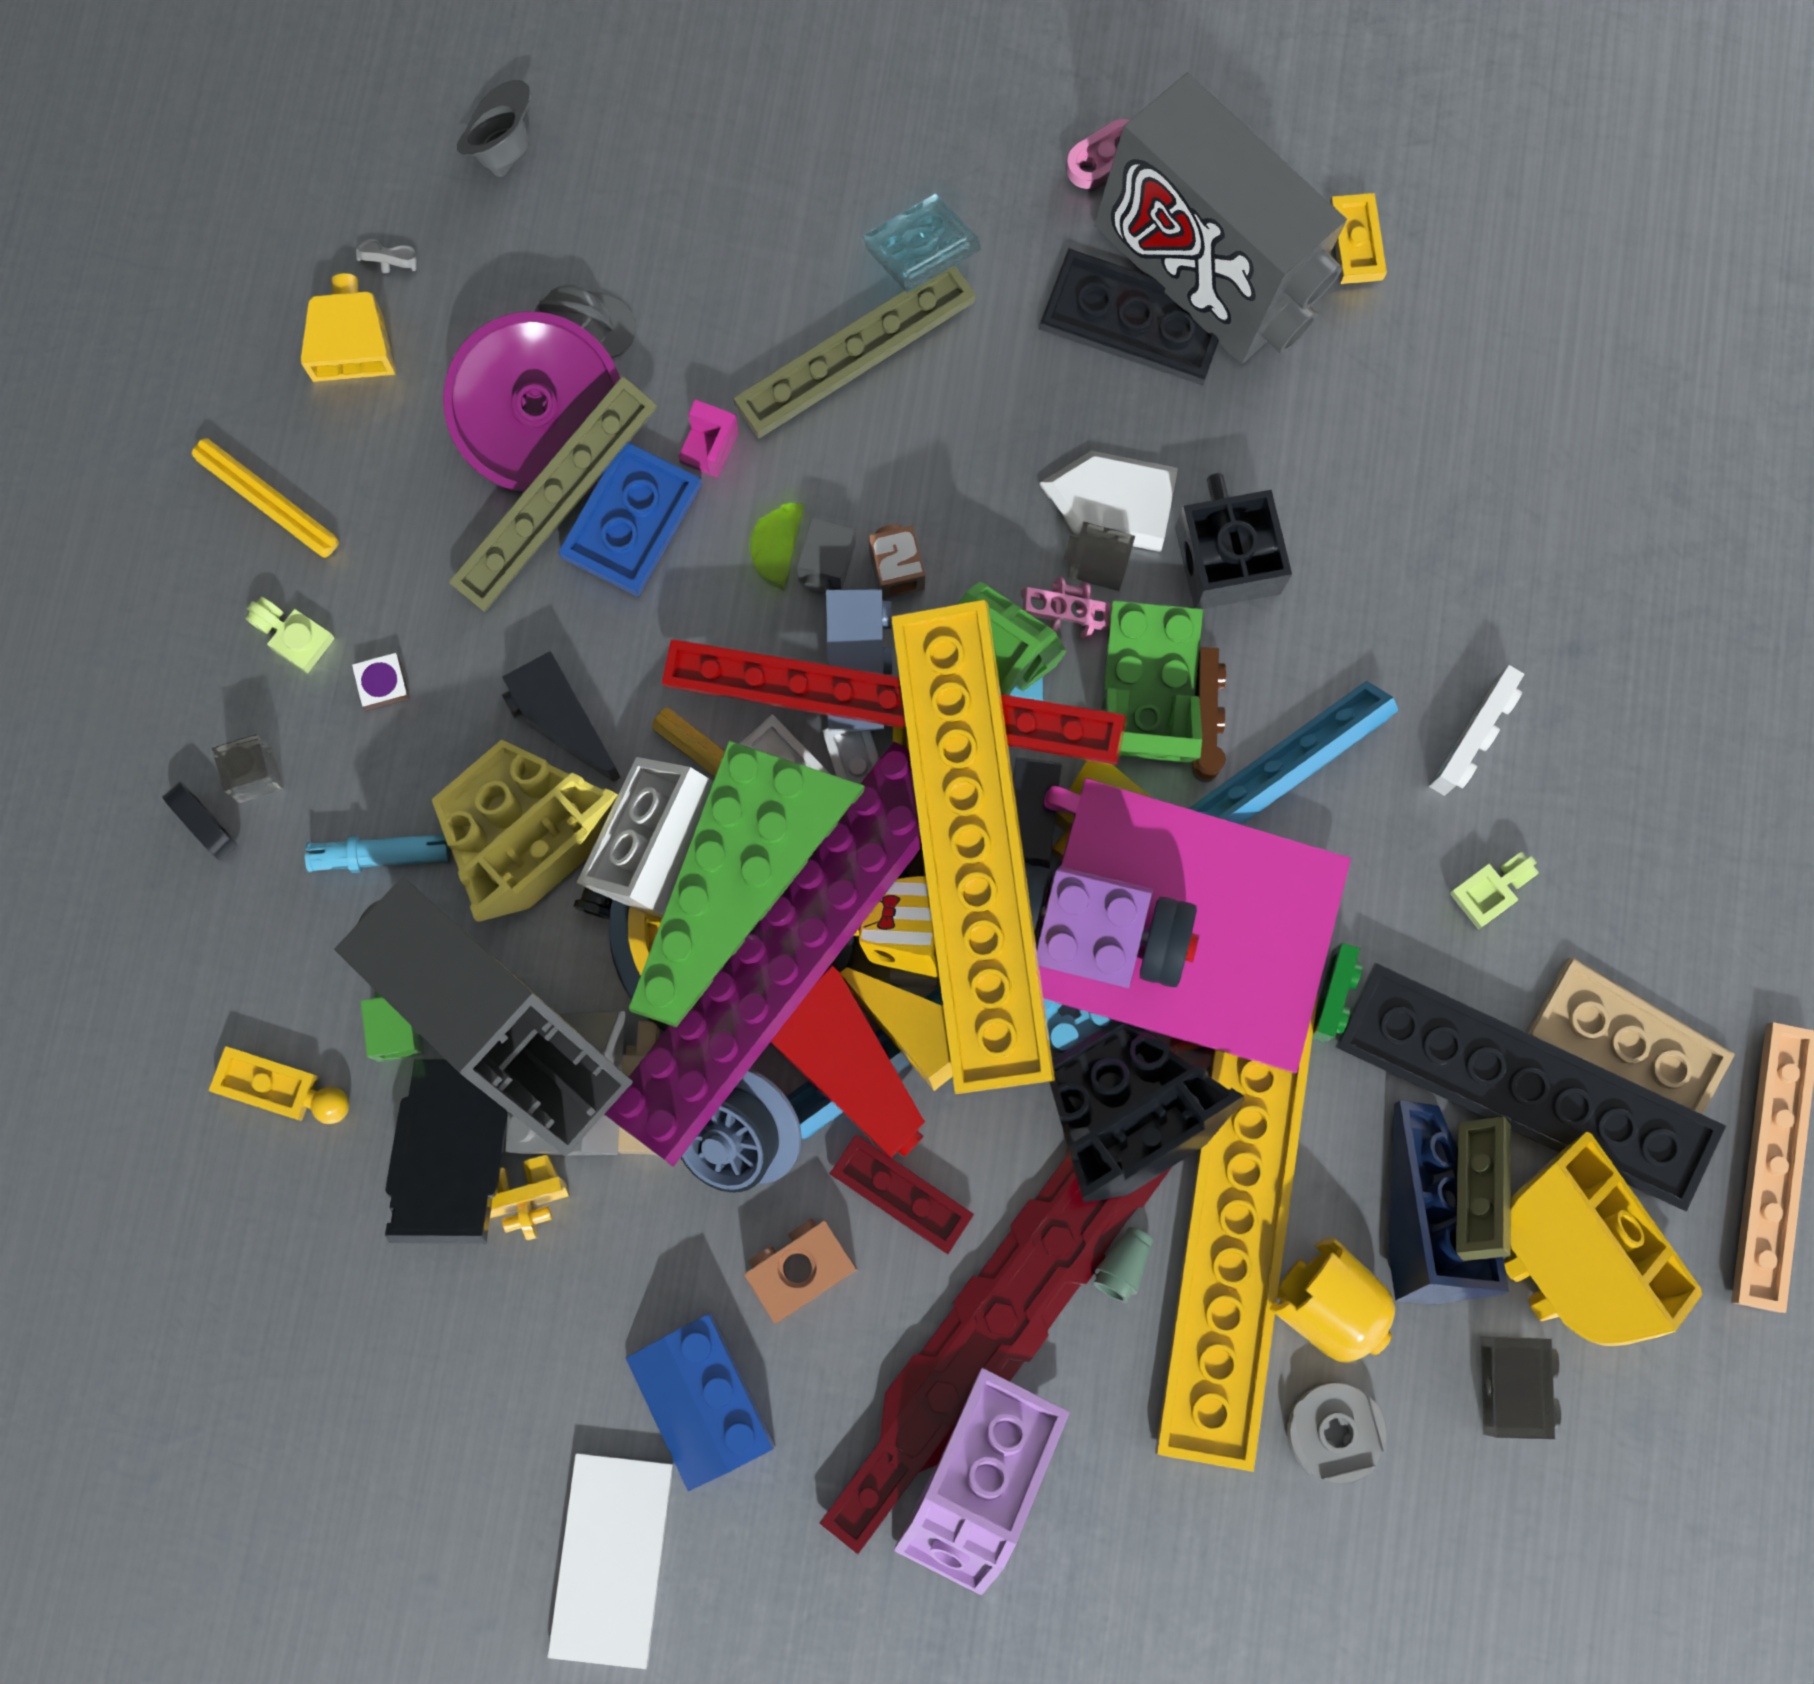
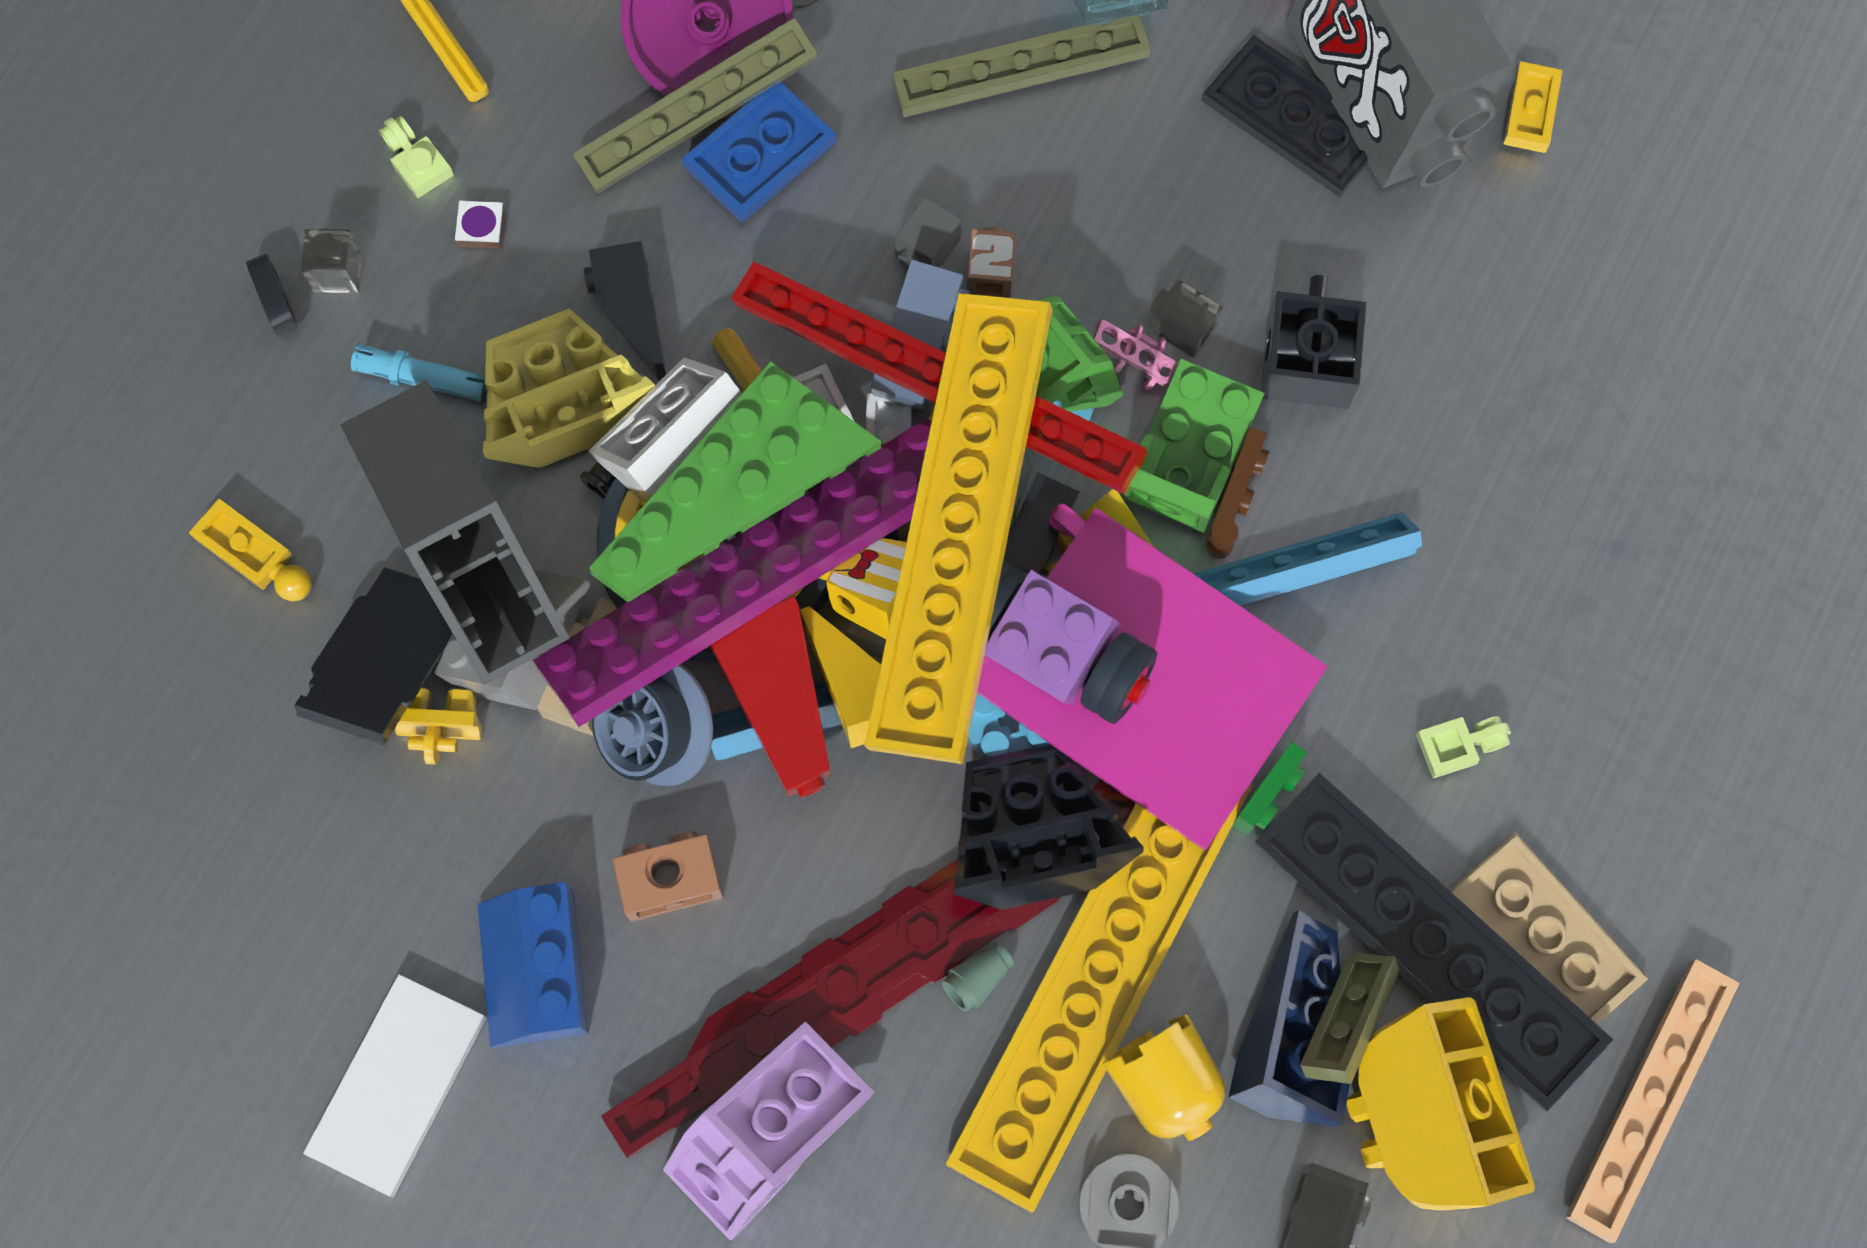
camera: 20 degrees right, 5 degrees down
bright green brick [361,991,424,1062] -> none
dark pink panel [678,399,739,478] -> none
clear neon green tile [750,503,805,591] -> none
dark red plate [829,1134,974,1255] -> none
white tile [1039,450,1178,552] -> none
white plate [1429,665,1525,796] -> none

